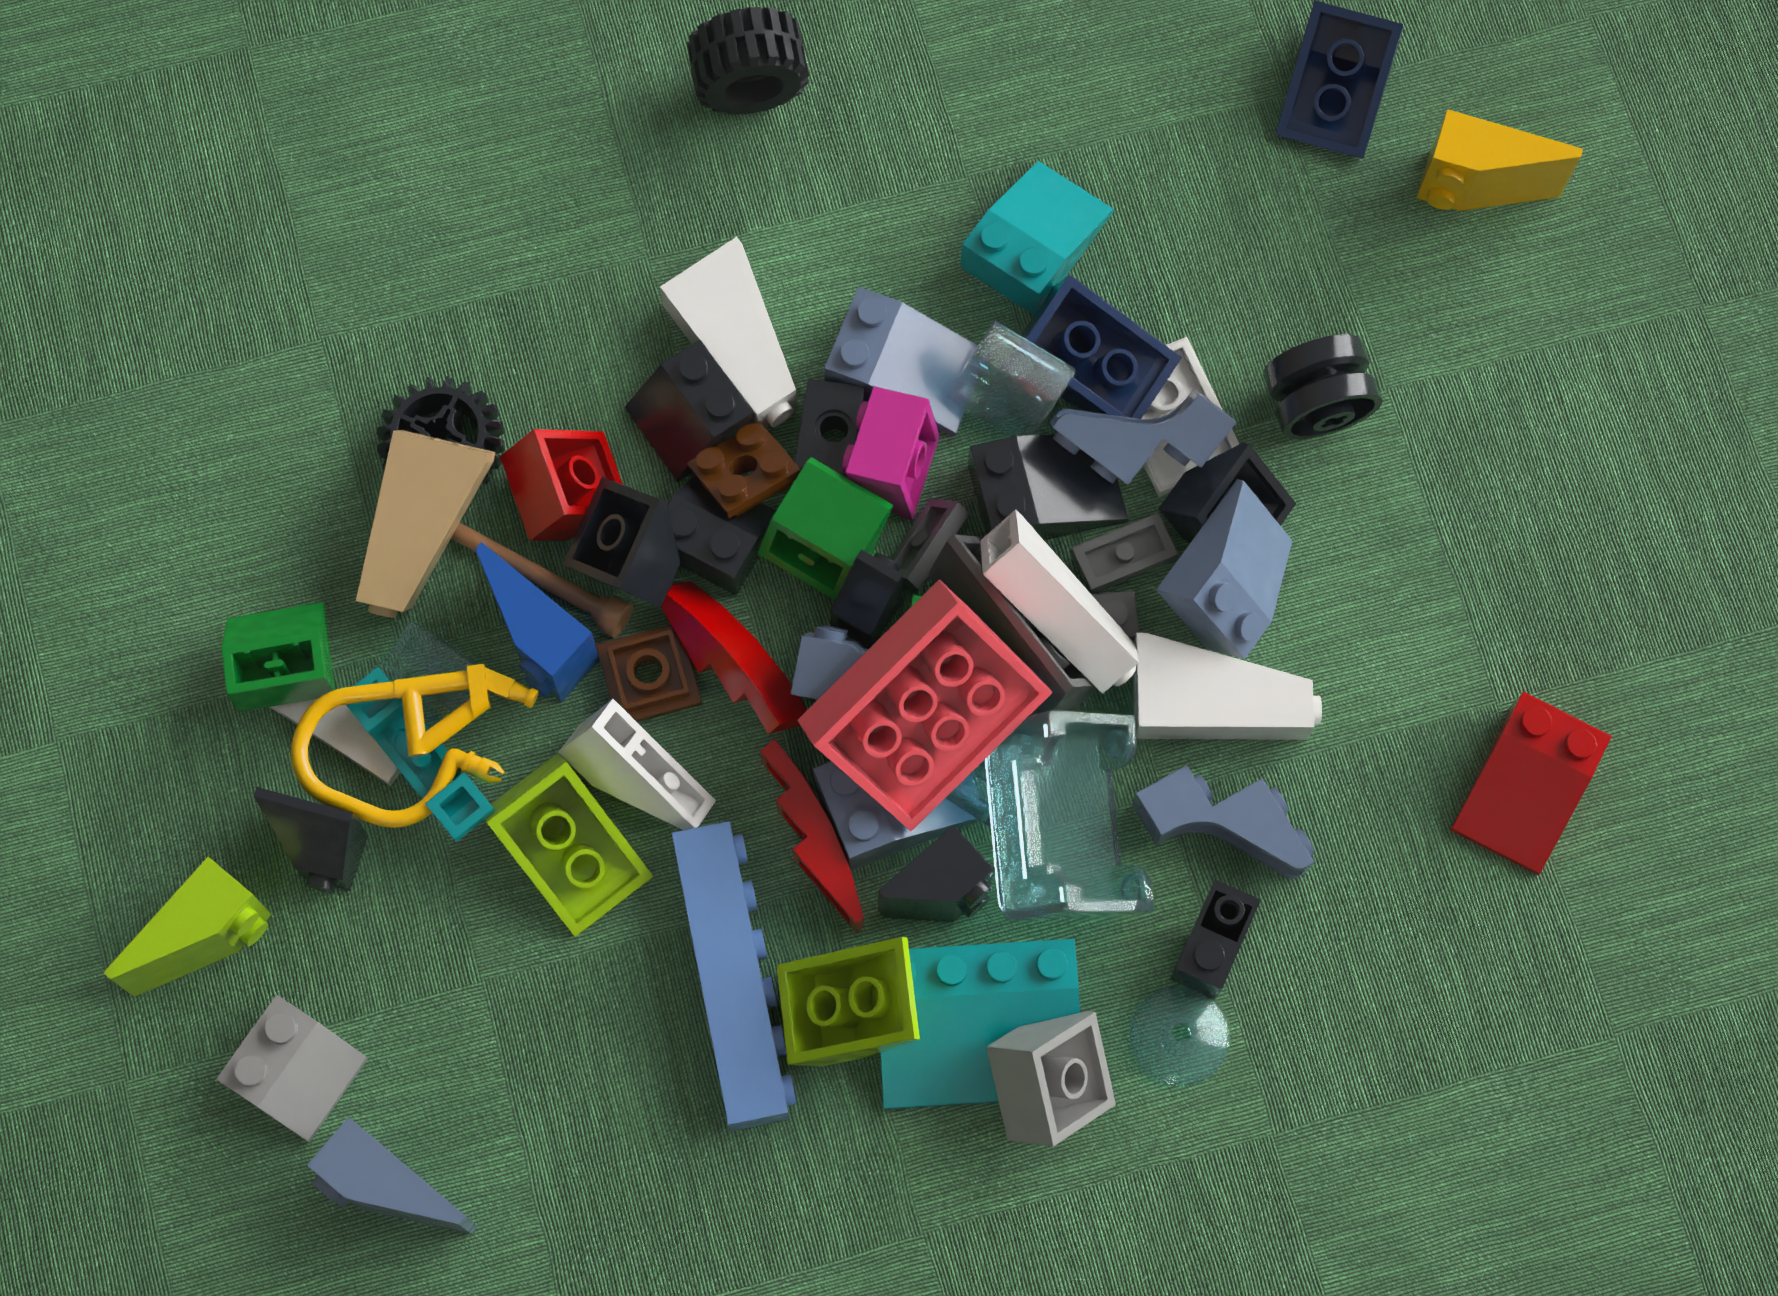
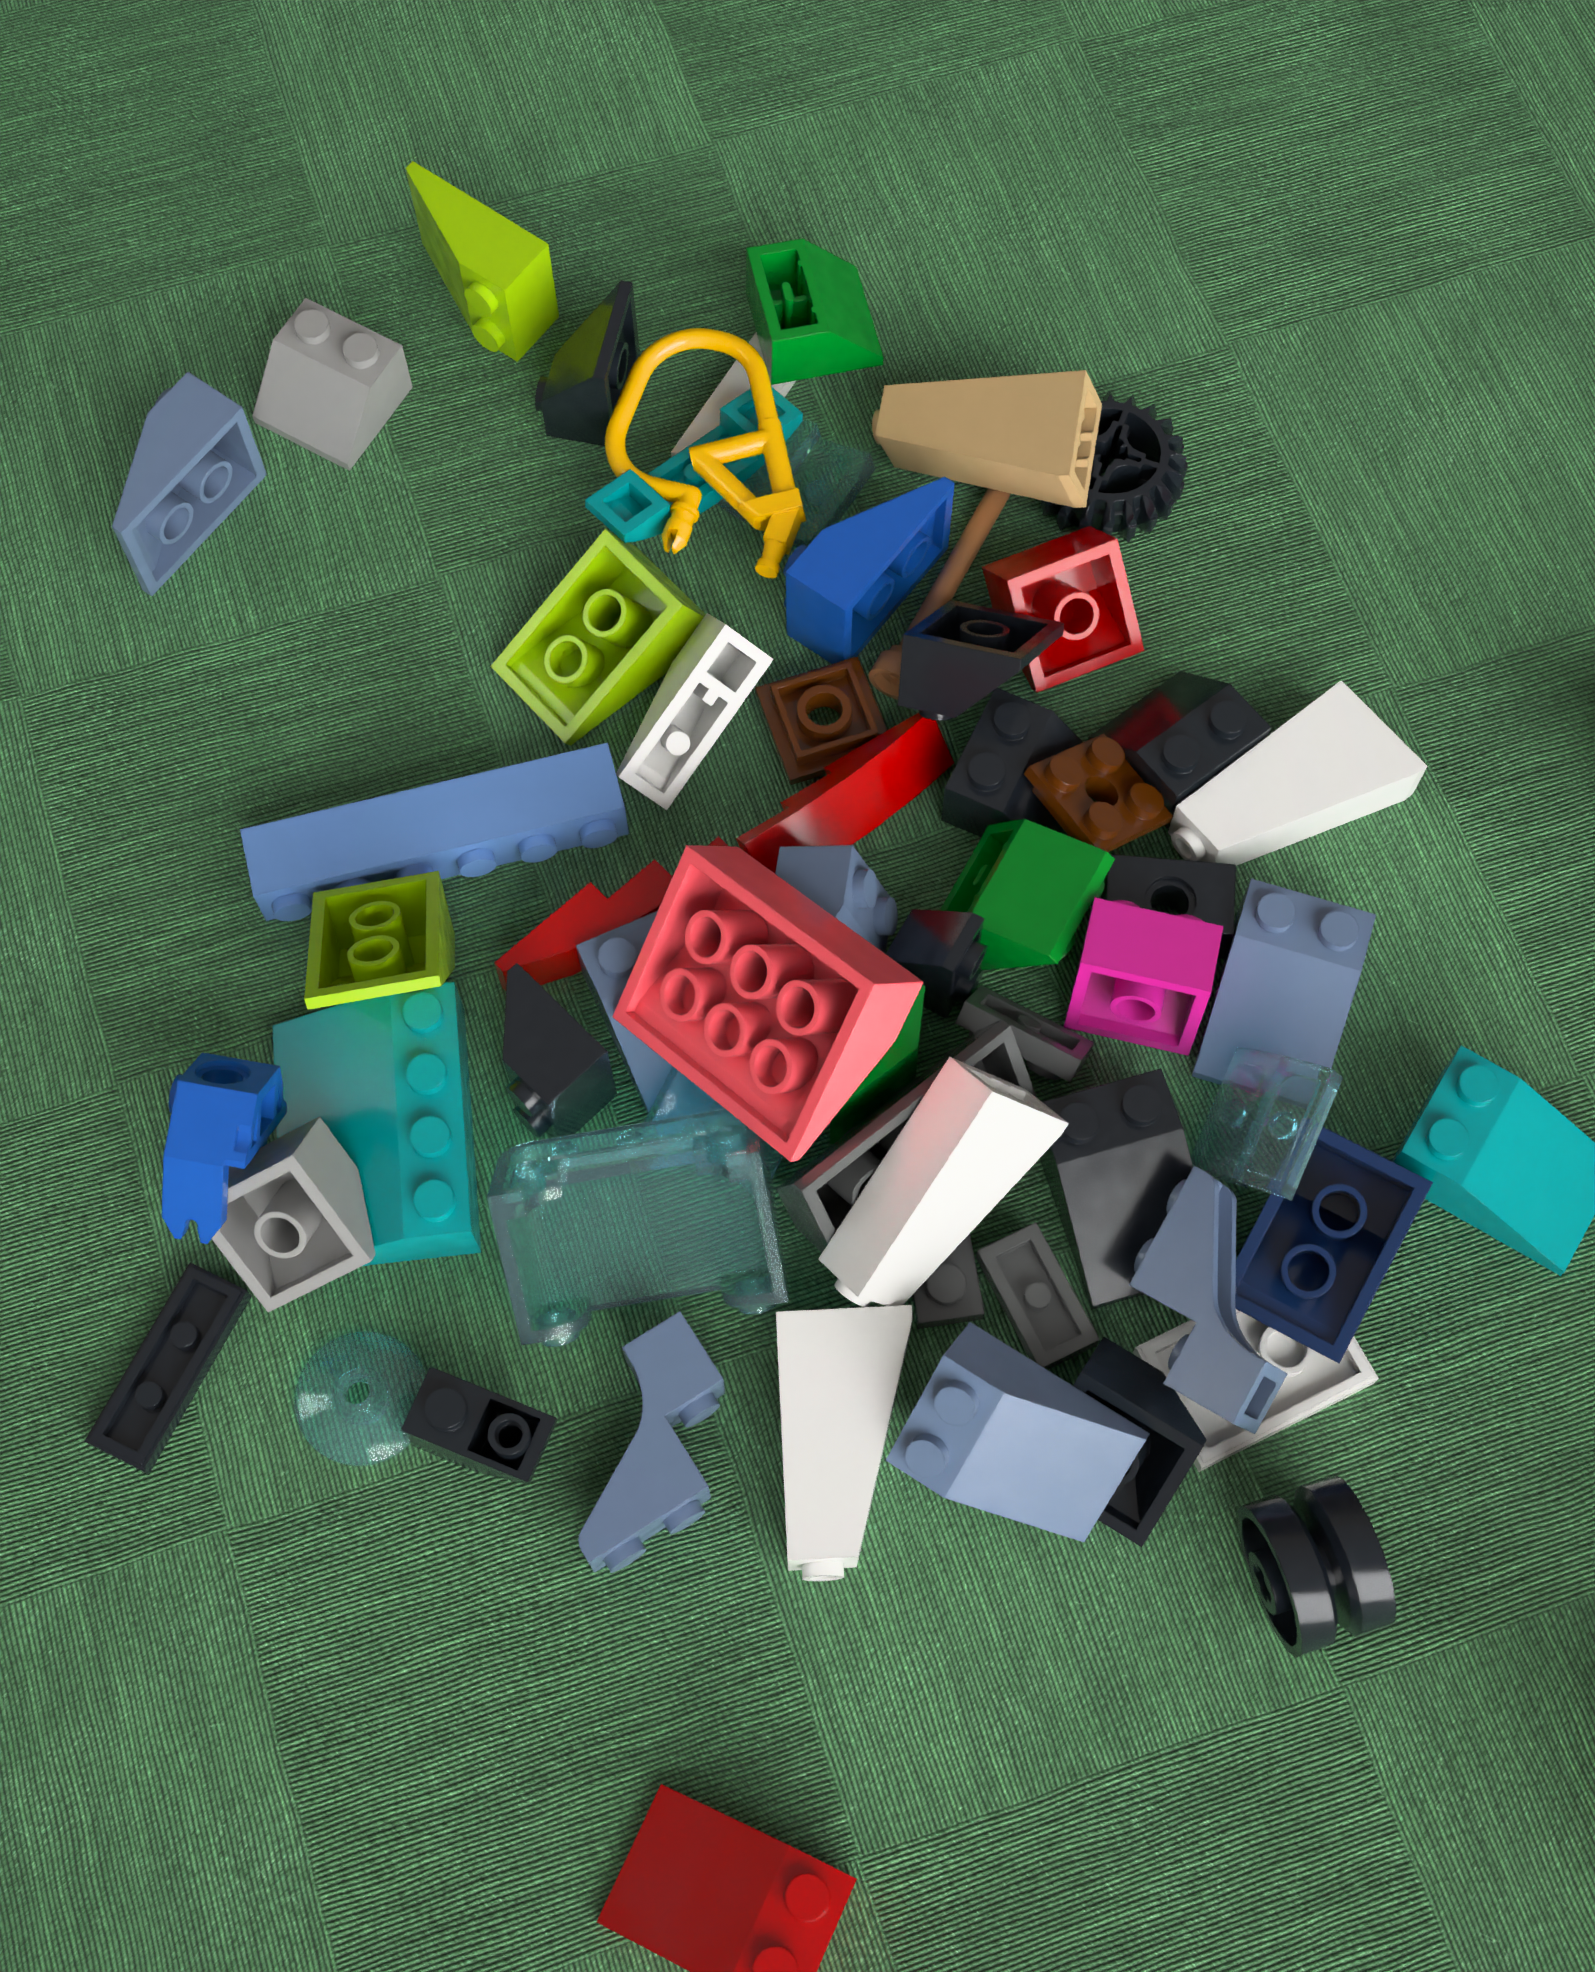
camera: 90 degrees right, 5 degrees down
none -> black tile [85,1263,252,1475]
none -> blue piece [162,1052,287,1244]

